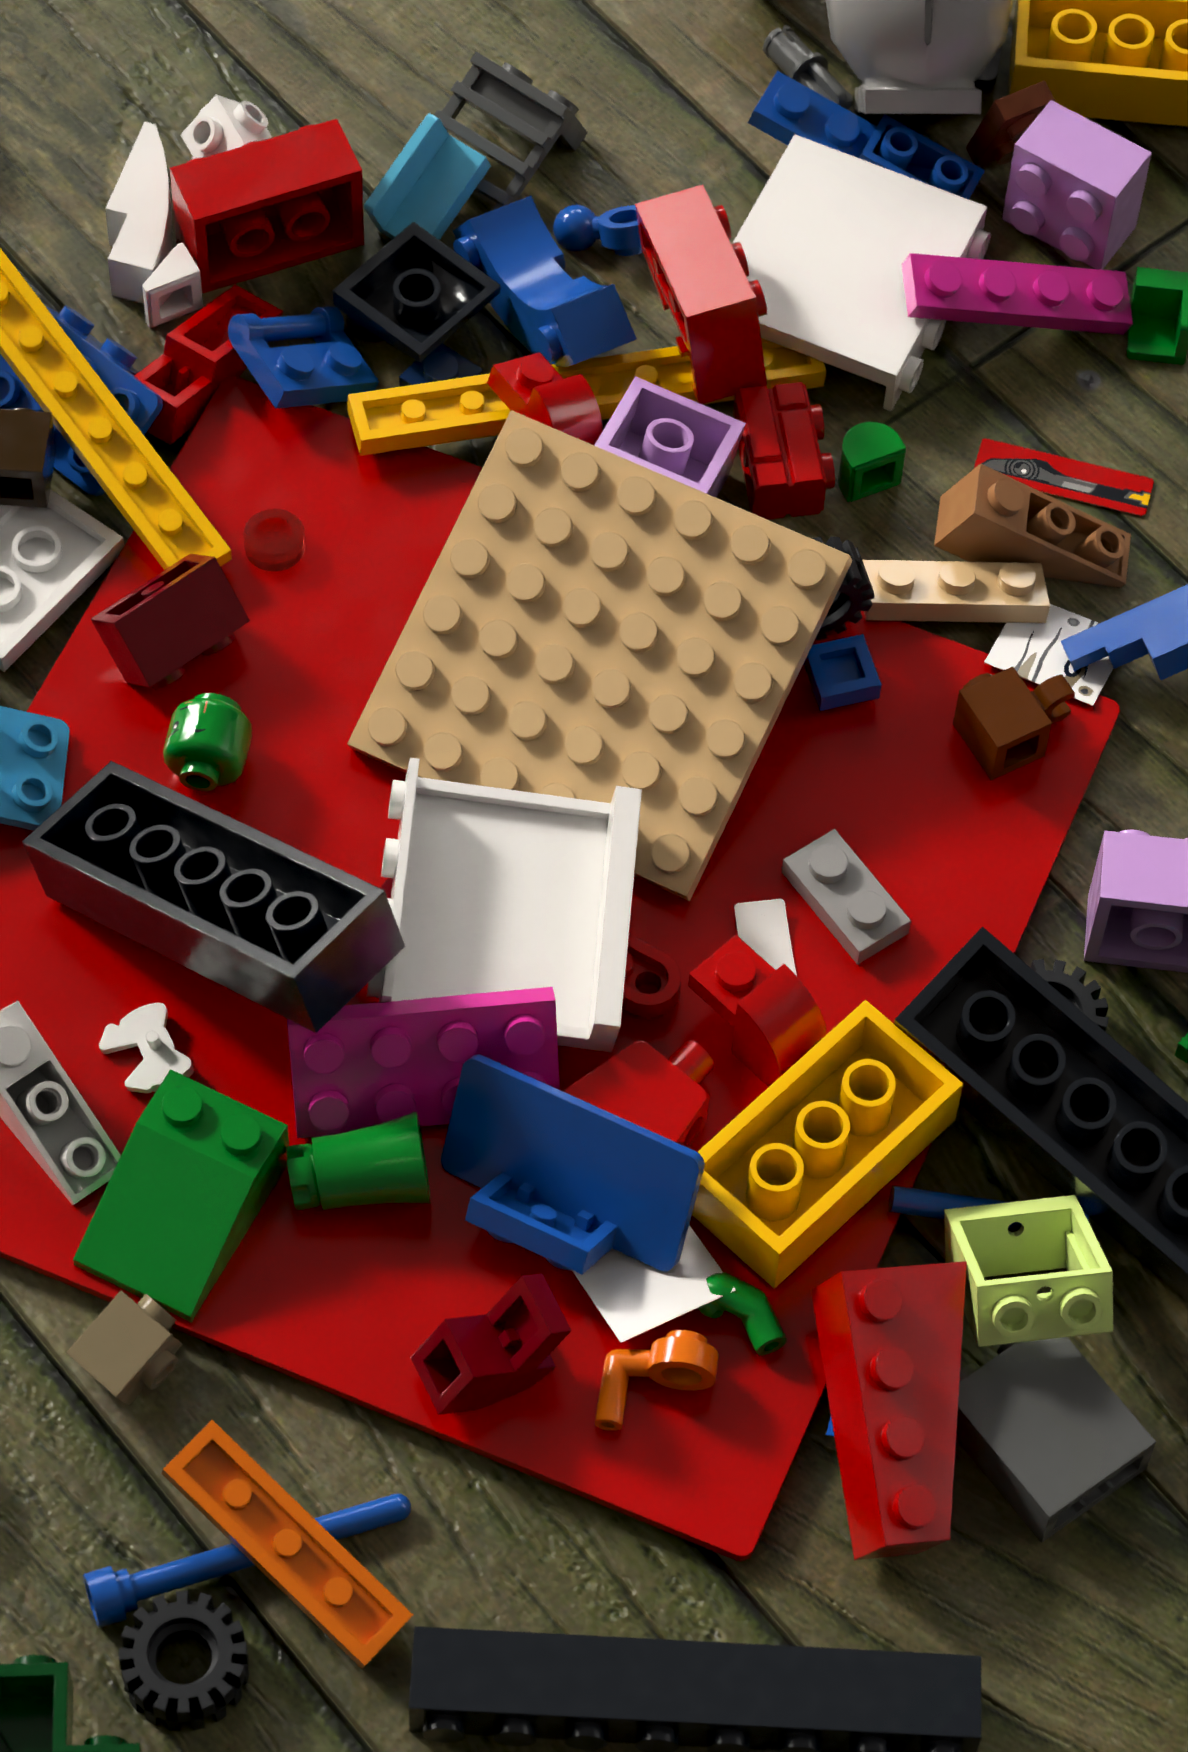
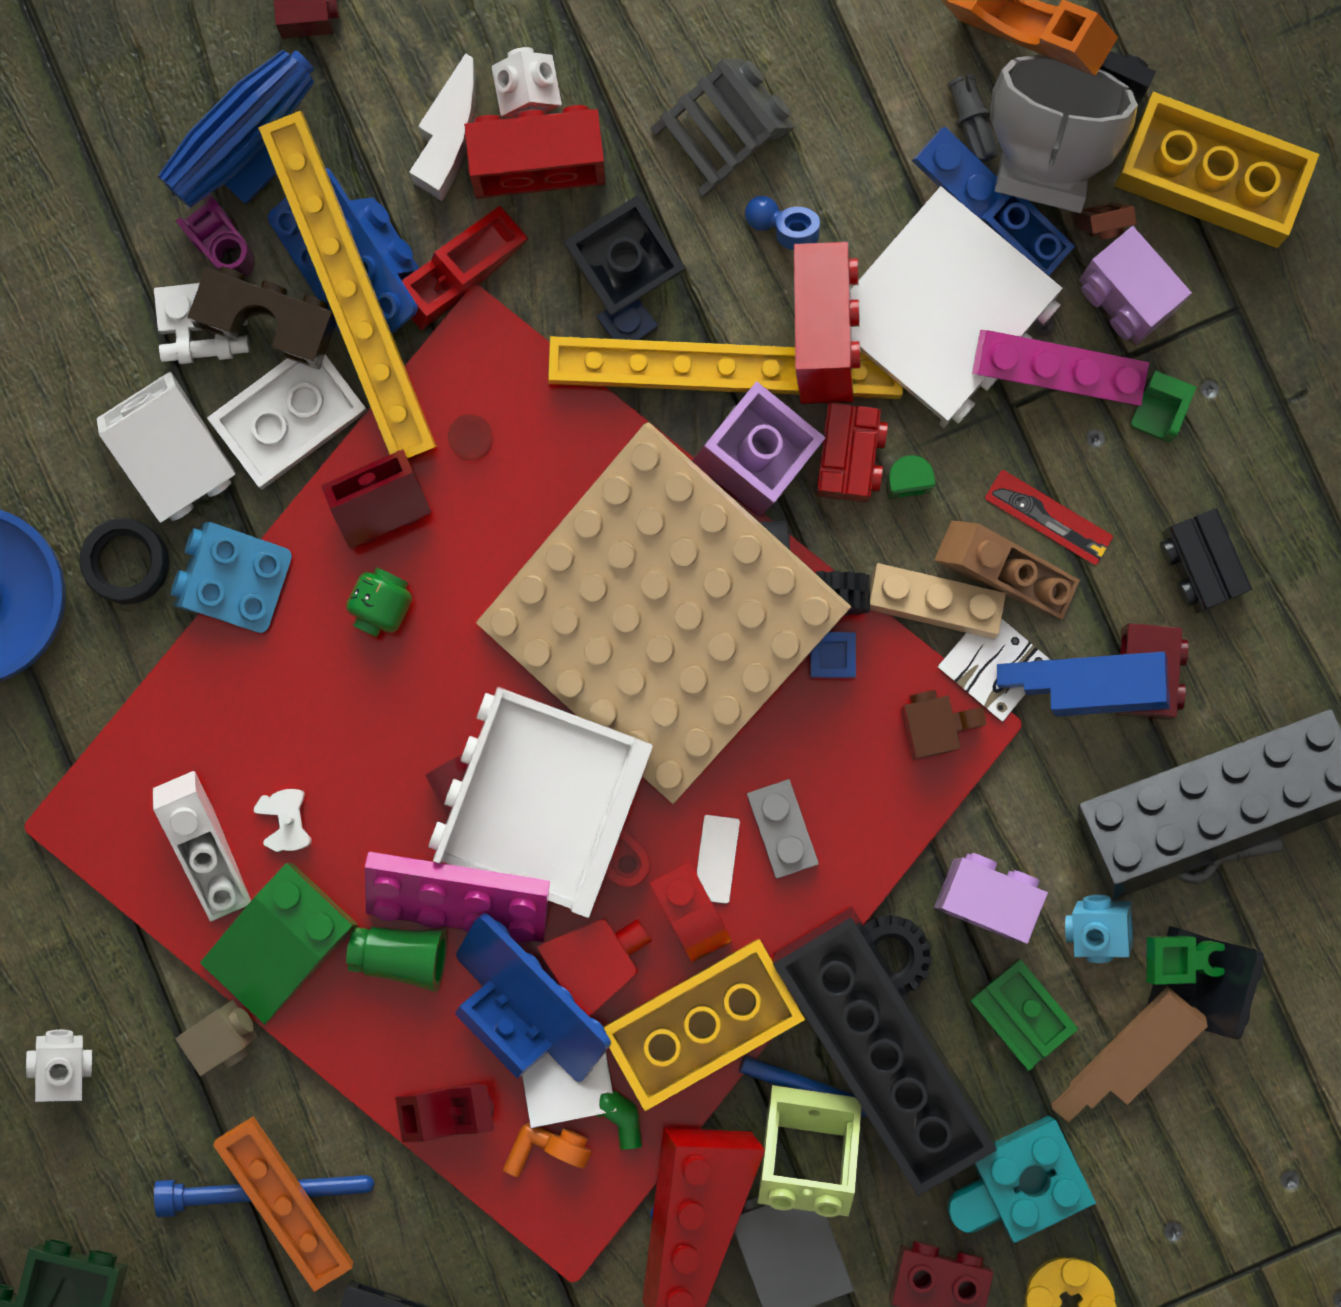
camera: 20 degrees right, 25 degrees up
brick [22,761,405,1033] -> none
black tyre [119,1591,249,1731] -> none
white slope [142,242,203,328] -> none
blue plate [228,306,379,409] -> none
medium azure panel [364,113,491,240] -> none
blue brick [453,196,637,367] -> none
red brick [487,352,603,445] -> none

